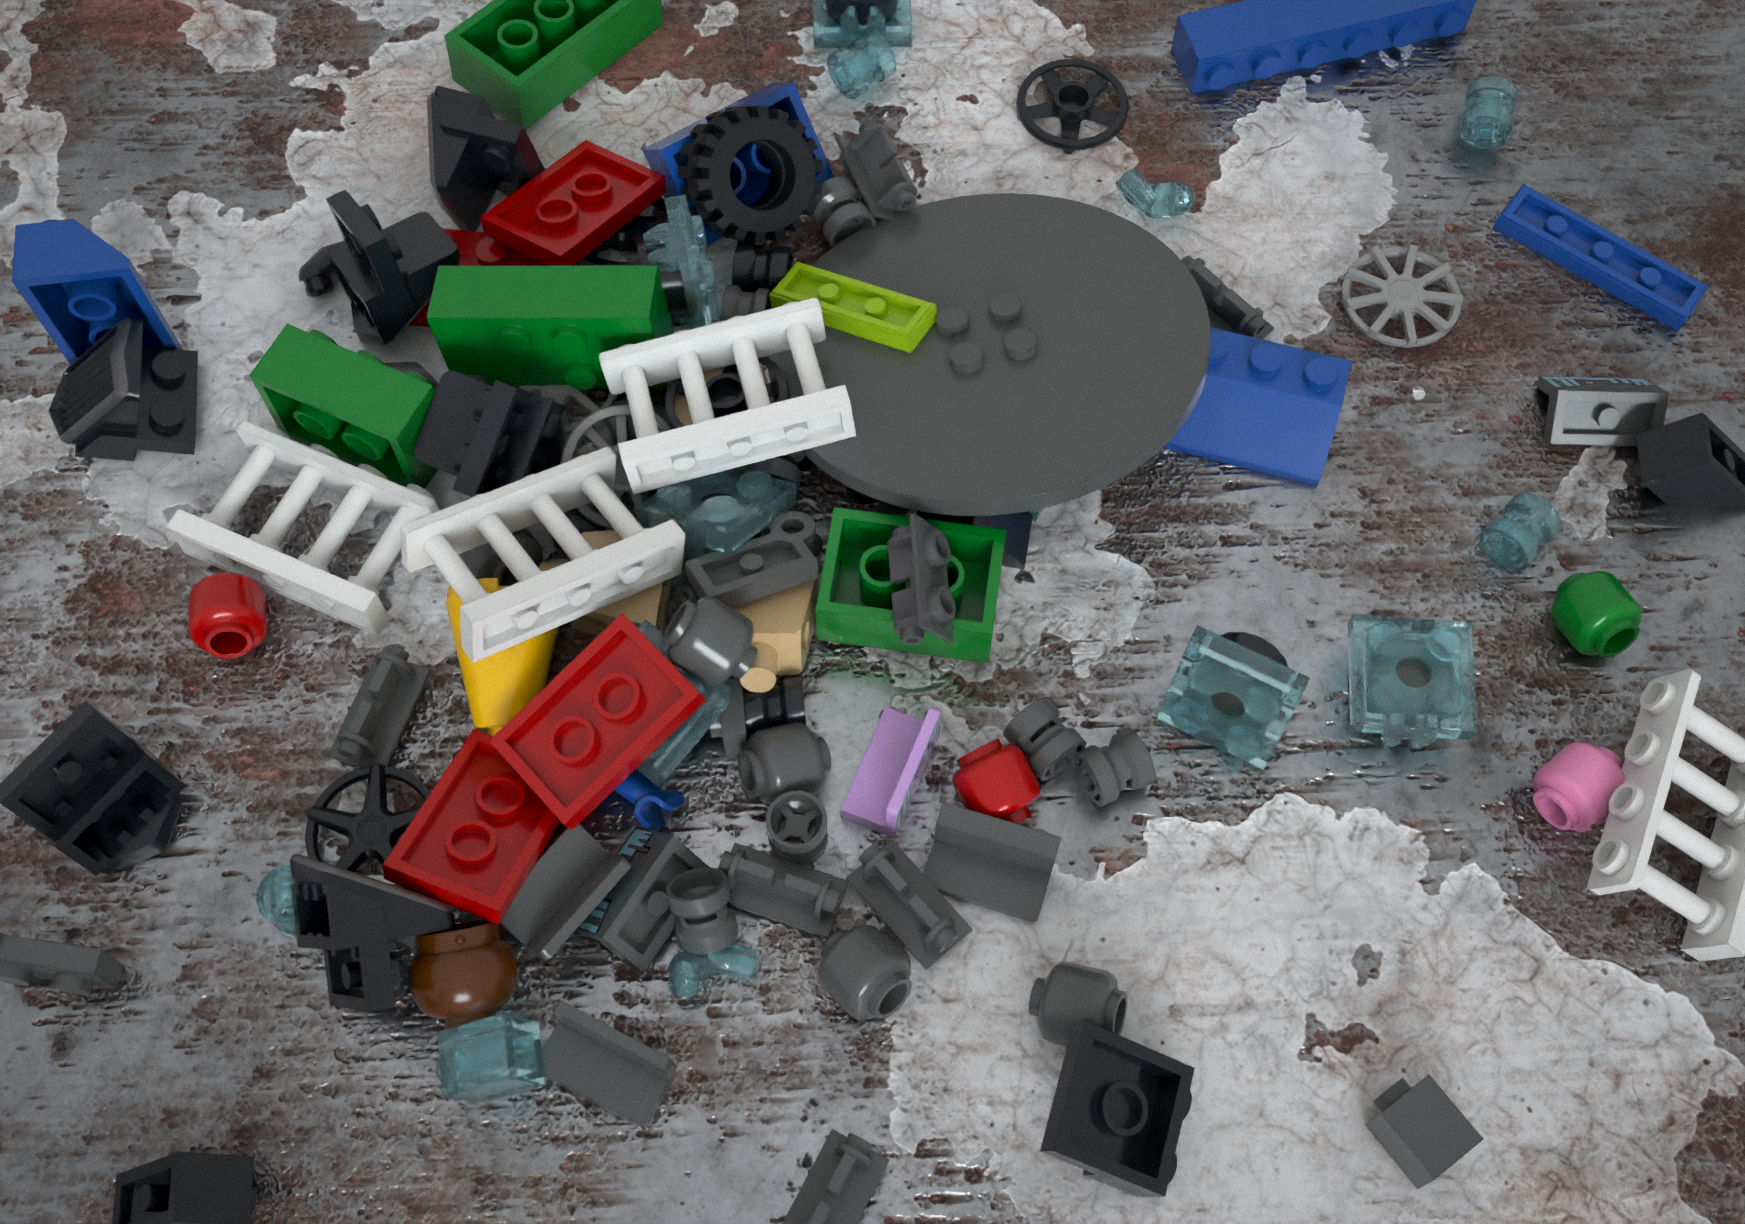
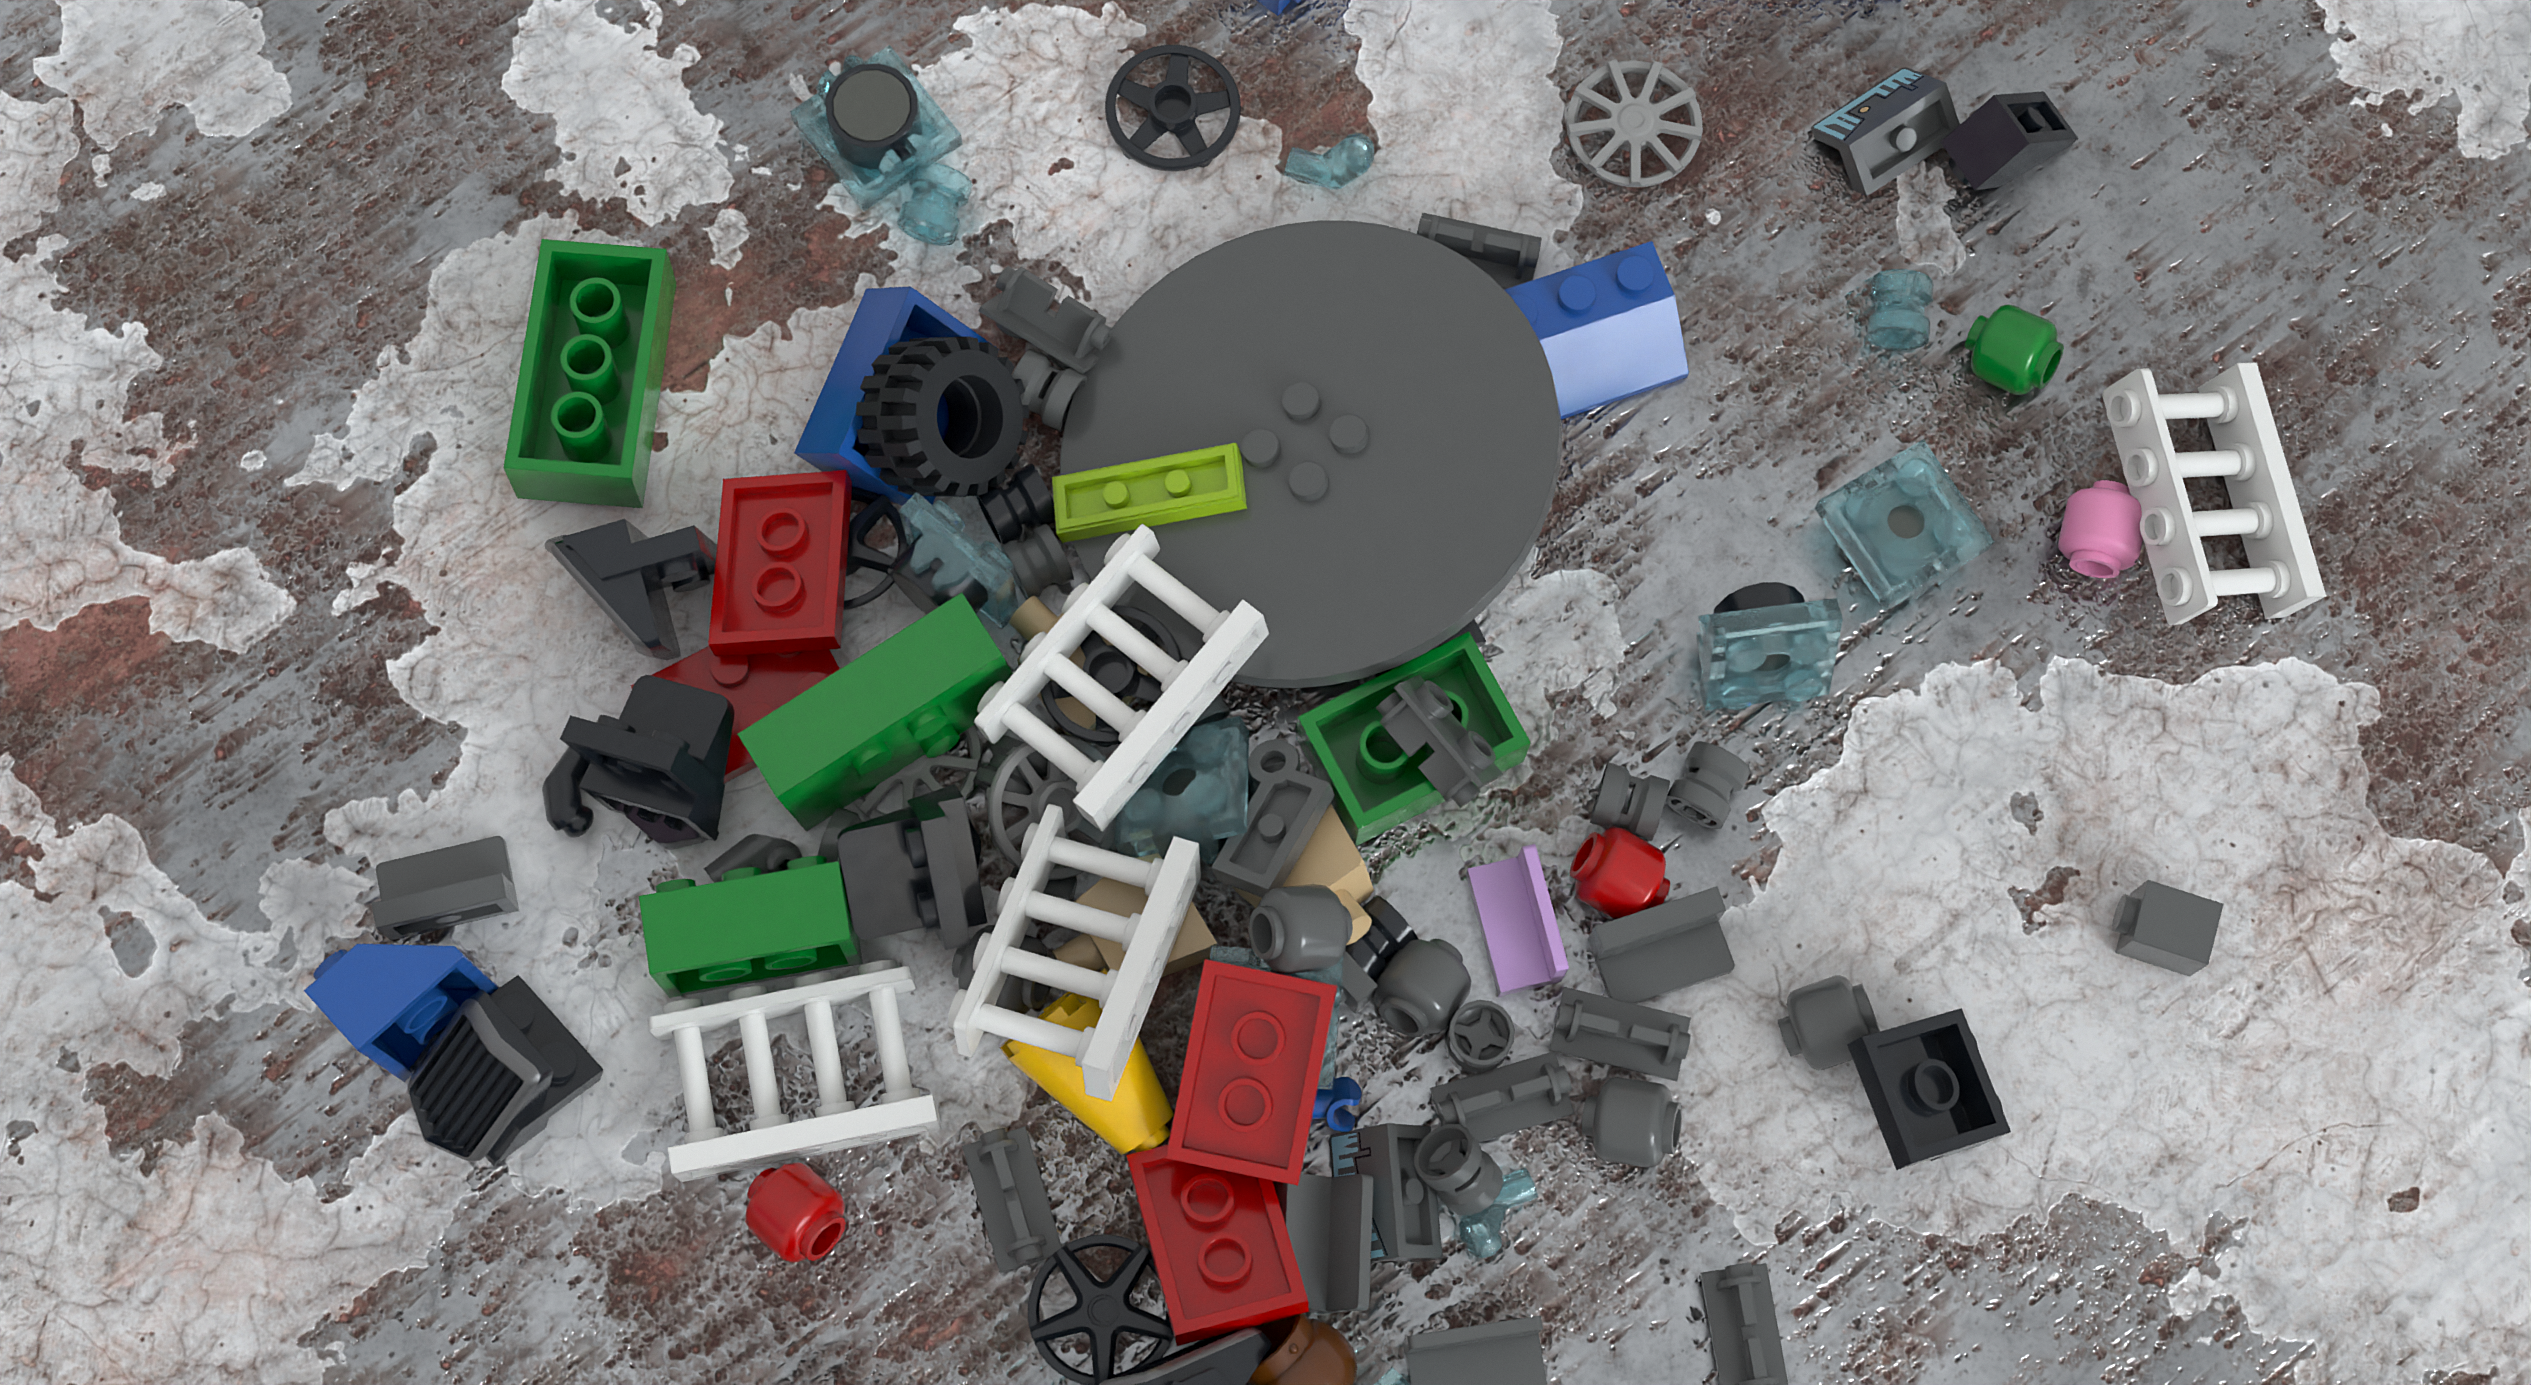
camera: 40 degrees left, 10 degrees up
none -> dark grey panel [371,836,519,941]

